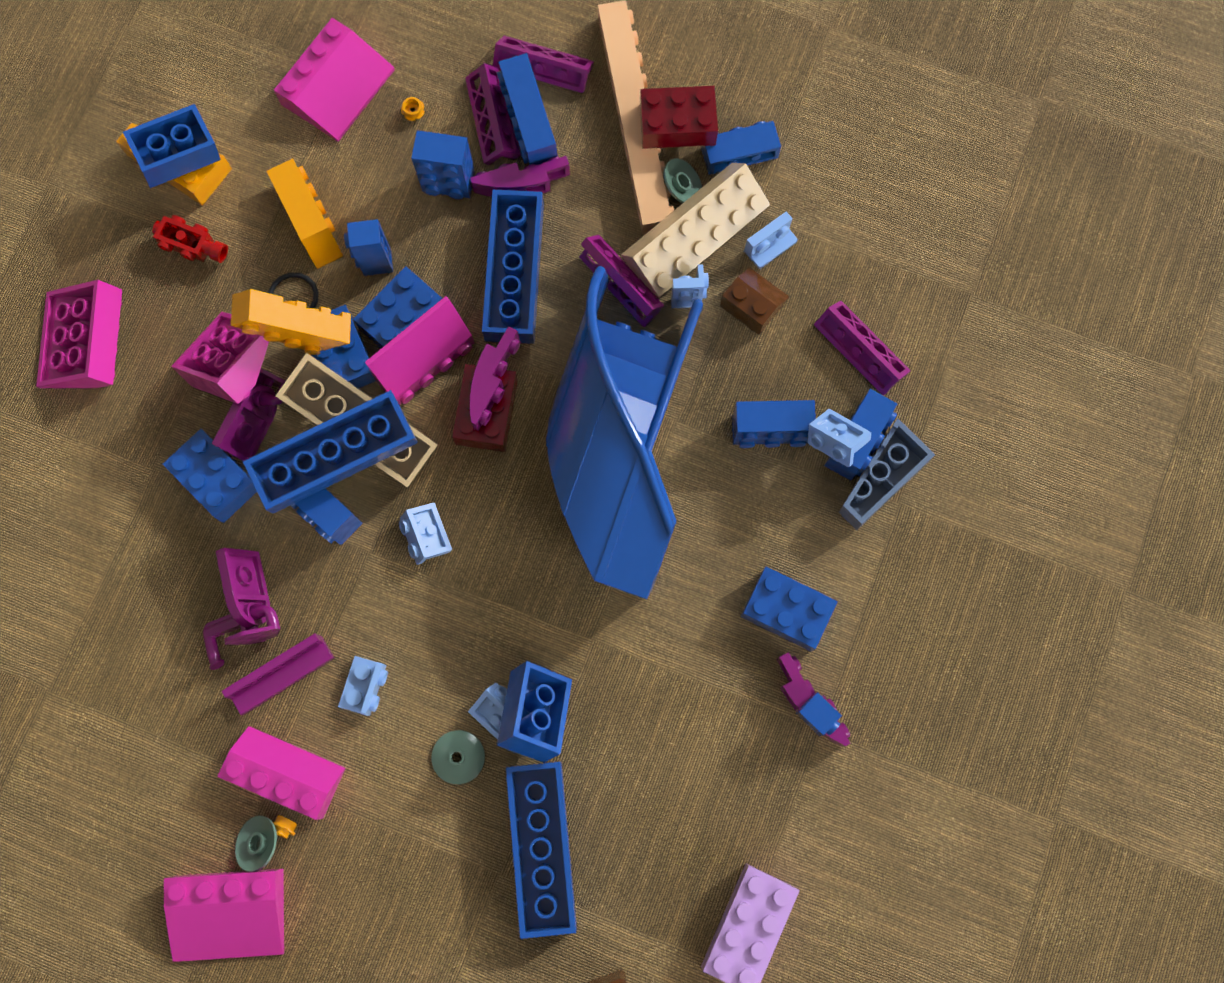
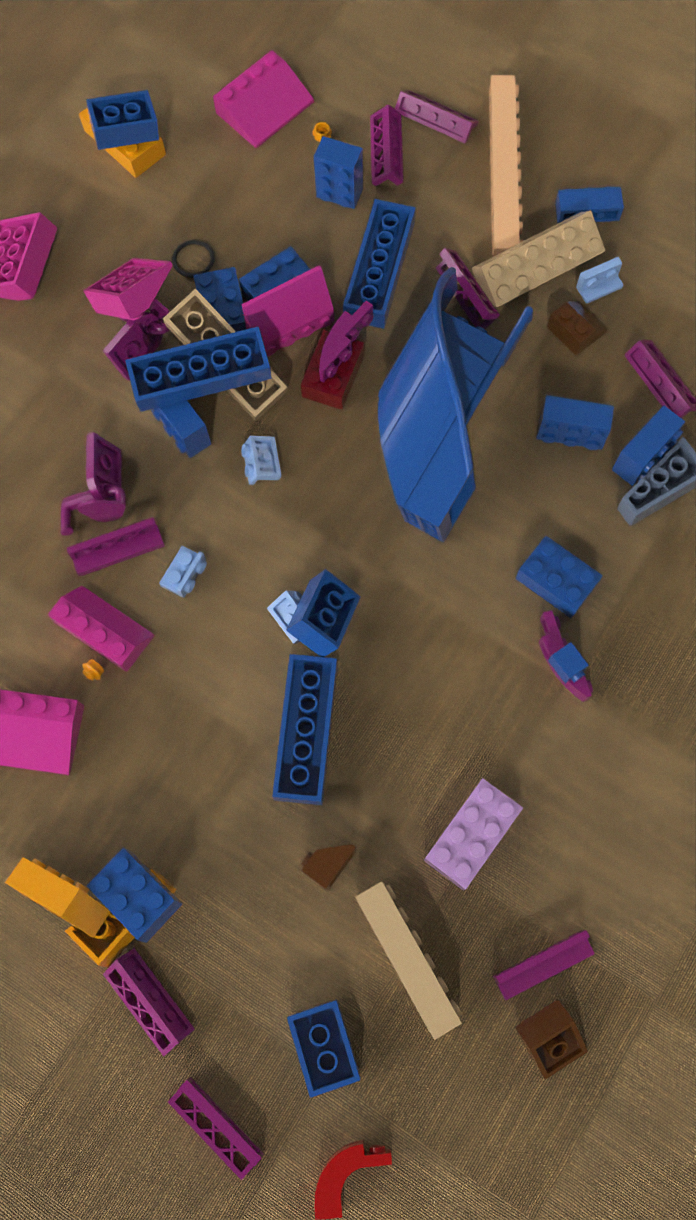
camera: 15 degrees right, 5 degrees down
red brick [152,215,228,263] -> none
blue brick [163,429,257,523] -> none
light orange wedge [231,289,351,355] -> none
sand green dish [235,816,277,872] -> none
light orange wedge [266,158,344,269] -> none
blue brick [344,219,393,276] -> none
sand green dish [431,730,485,785] -> none
magenta slope [470,156,570,197] -> none
blue brick [496,53,558,165] -> none
dark red brick [640,85,718,149] -> none
sand green dish [663,158,702,203] -> none
light blue bracket [671,264,709,308] -> none
light blue bracket [808,409,872,467] -> none

